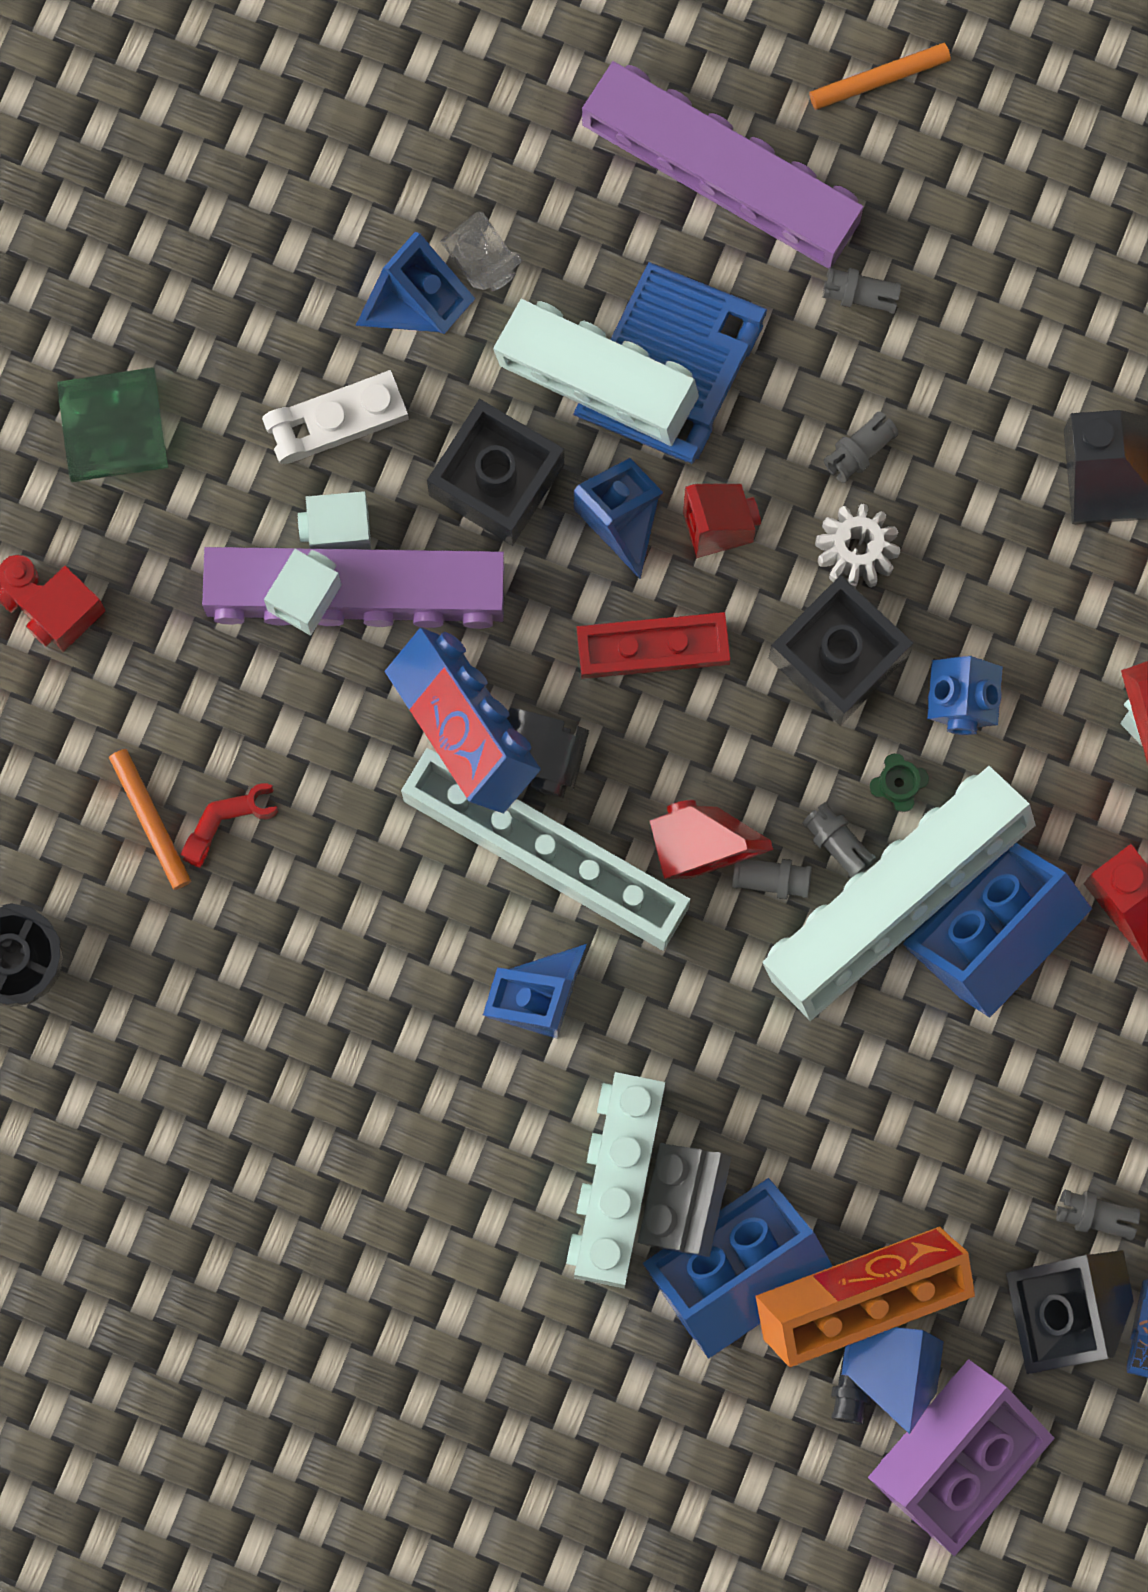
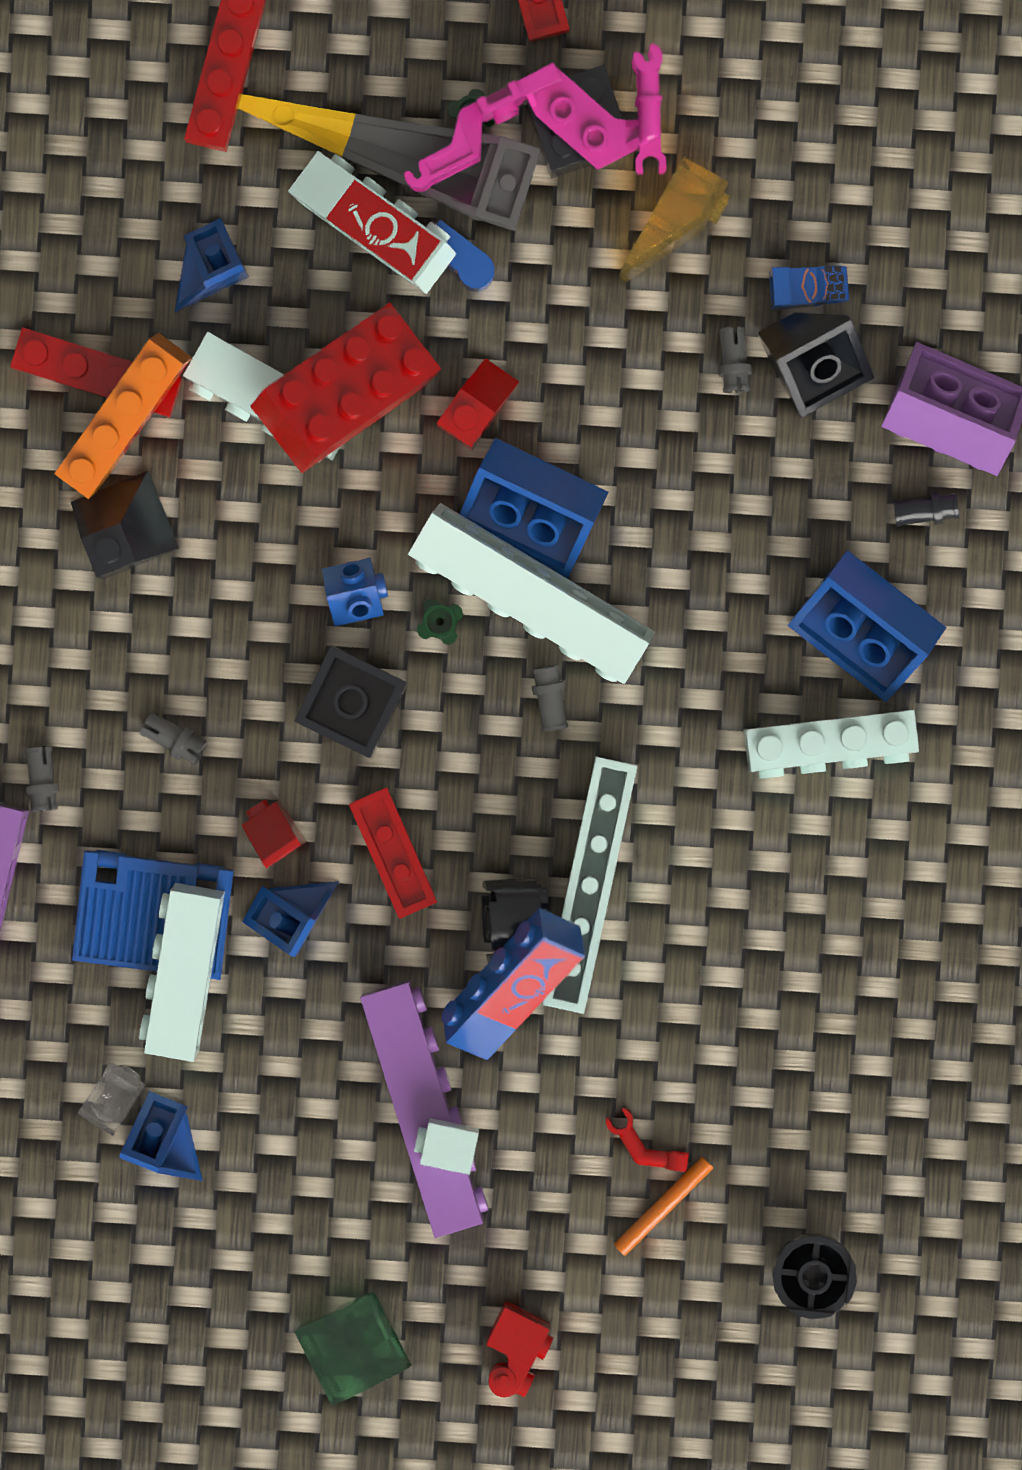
camera: 105 degrees left, 10 degrees up
white plate [262,370,409,464] -> none
light aqua brick [298,491,371,550] -> none
black brick [427,398,565,546] -> none
blue slope [483,944,587,1039] -> none
dark grey plate [637,1143,732,1257] -> none
slope [650,800,773,879] -> none
orange brick [756,1226,975,1367] -> none
dark grey pin [802,802,876,878] -> none
white gear [815,504,900,589] -> none
slope [841,1327,944,1434] -> none

